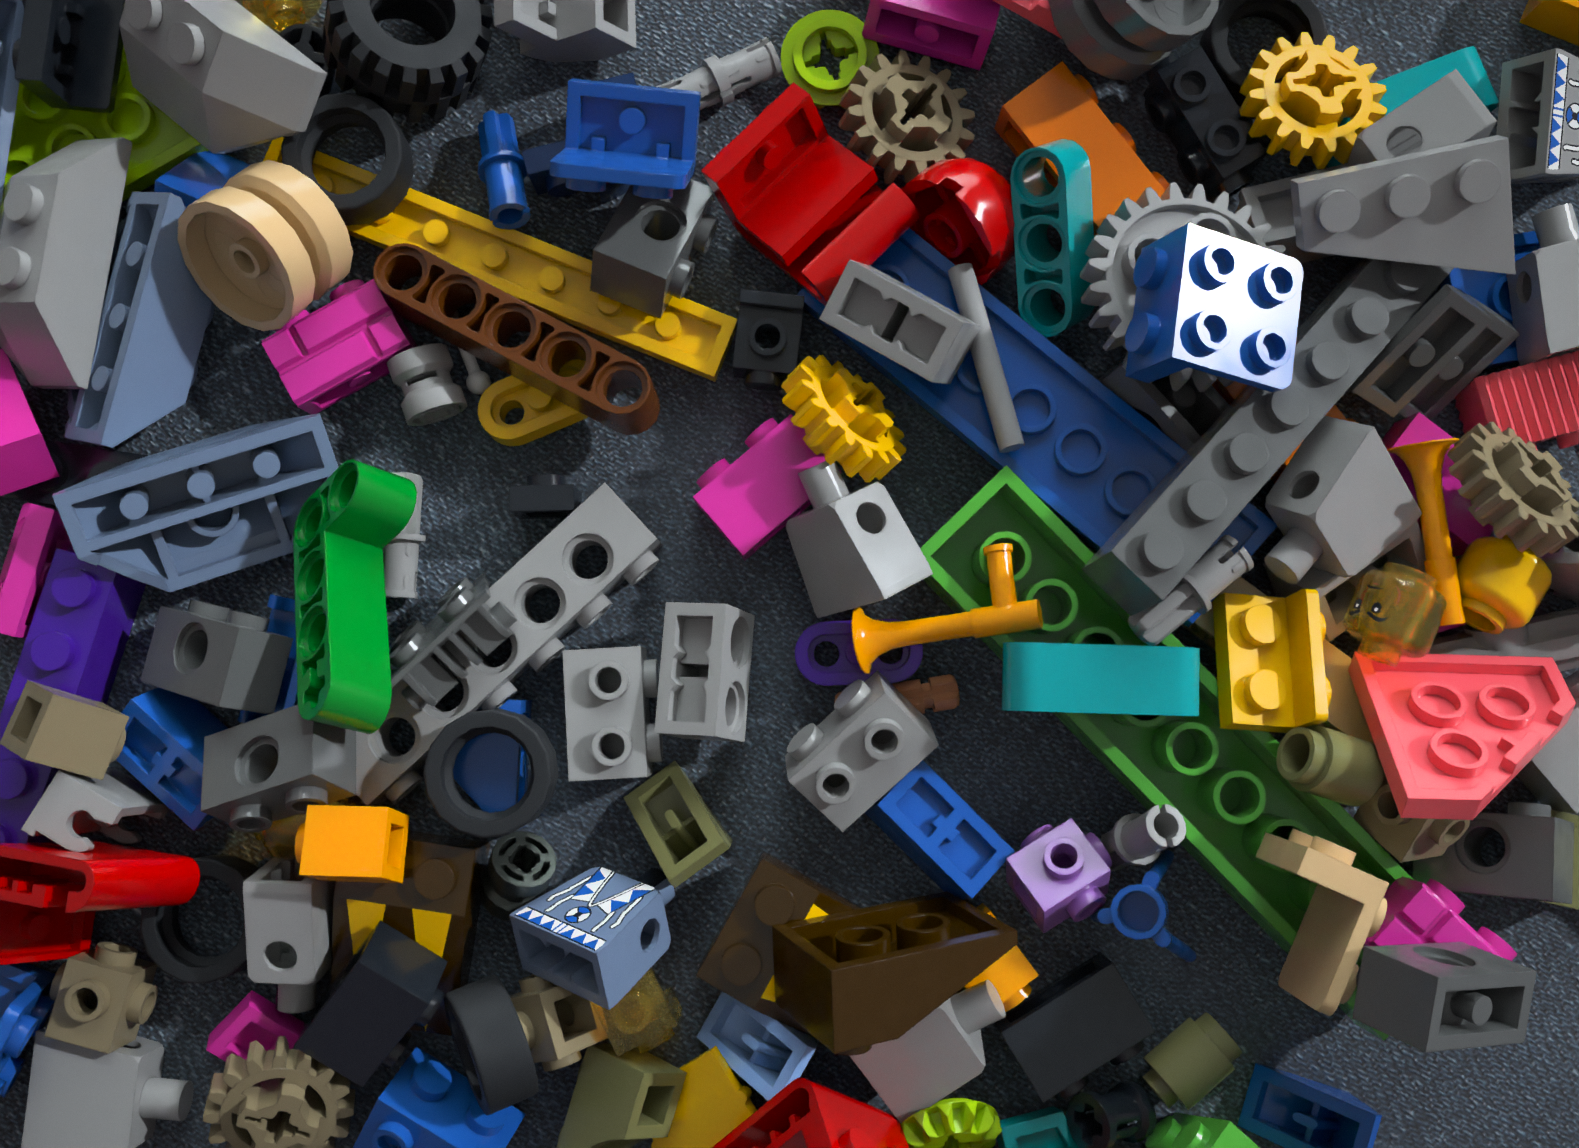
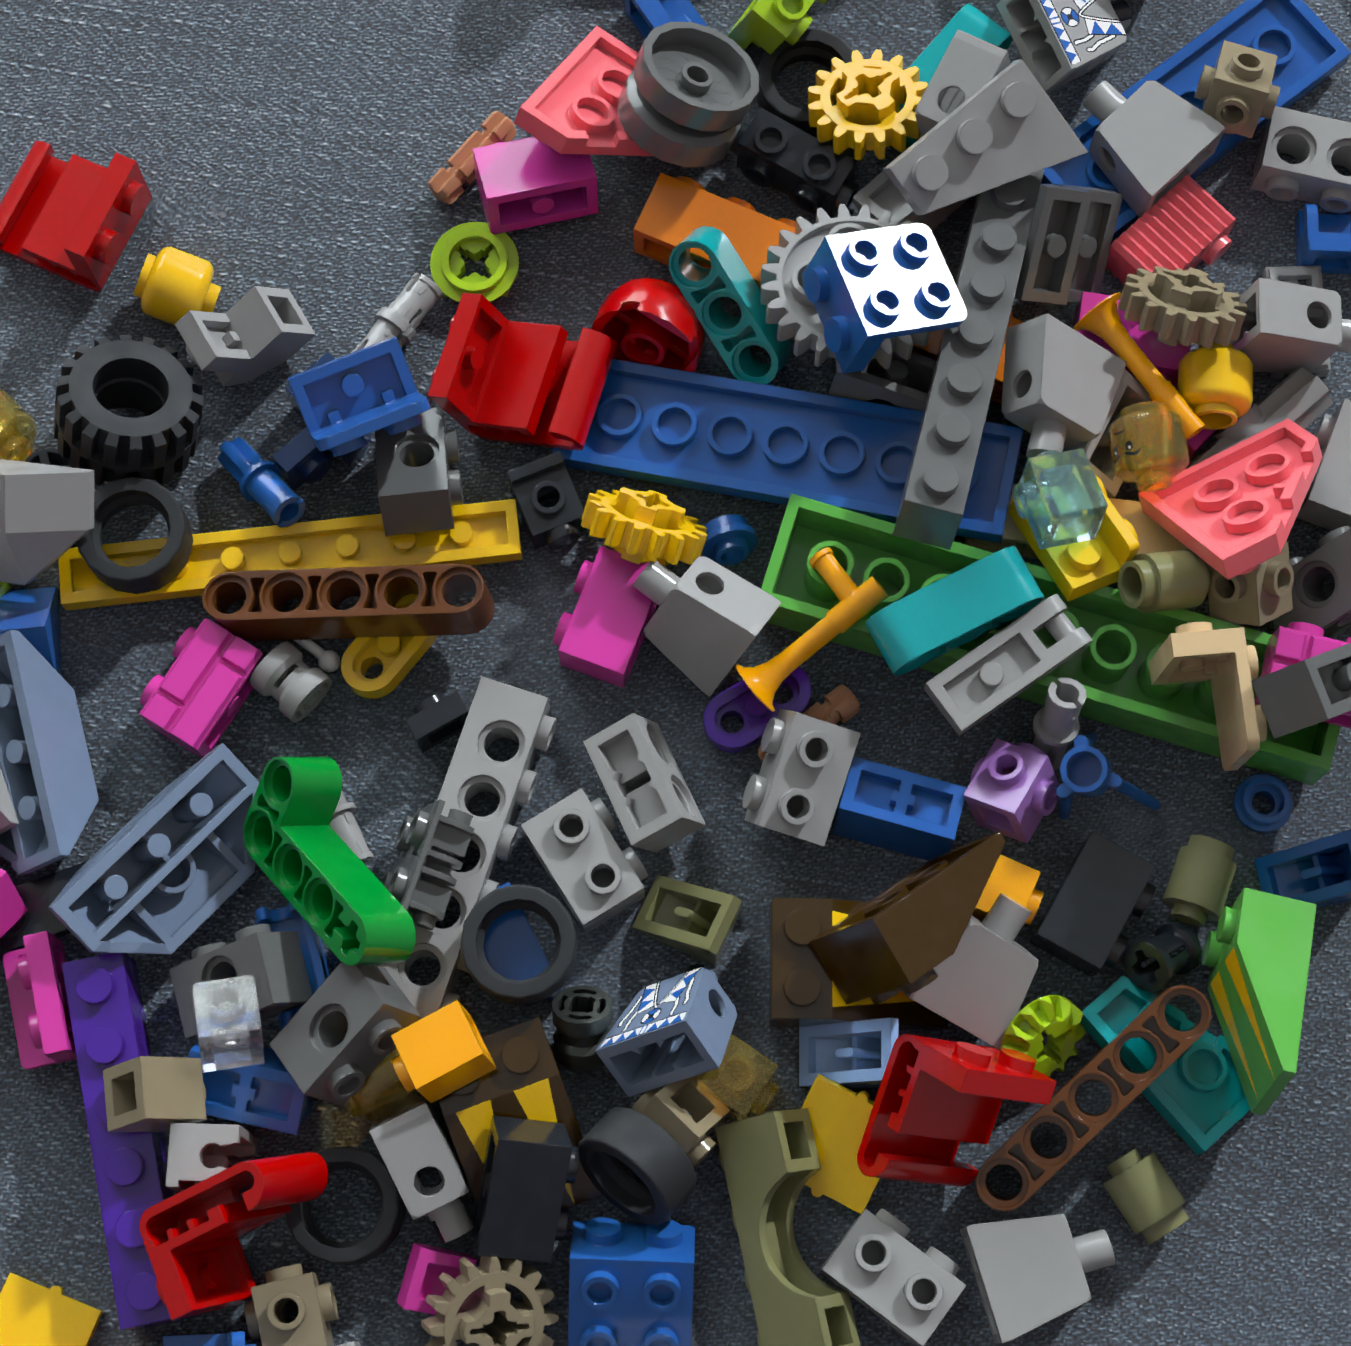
camera: 30 degrees left, 10 degrees down
tan wheel [177,160,353,331] -> none
light grey brick [819,259,982,384] -> none
dark tan gear [838,50,975,185] -> none
light grey bar [948,263,1025,453] -> none
light grey axle [1128,535,1254,646] -> none
none -> clear bracket [192,975,265,1073]
none -> blue plate [702,514,758,565]
none -> light grey plate [924,594,1093,736]
none -> clear light blue brick [1014,448,1108,550]
none -> blue plate [1233,774,1293,833]

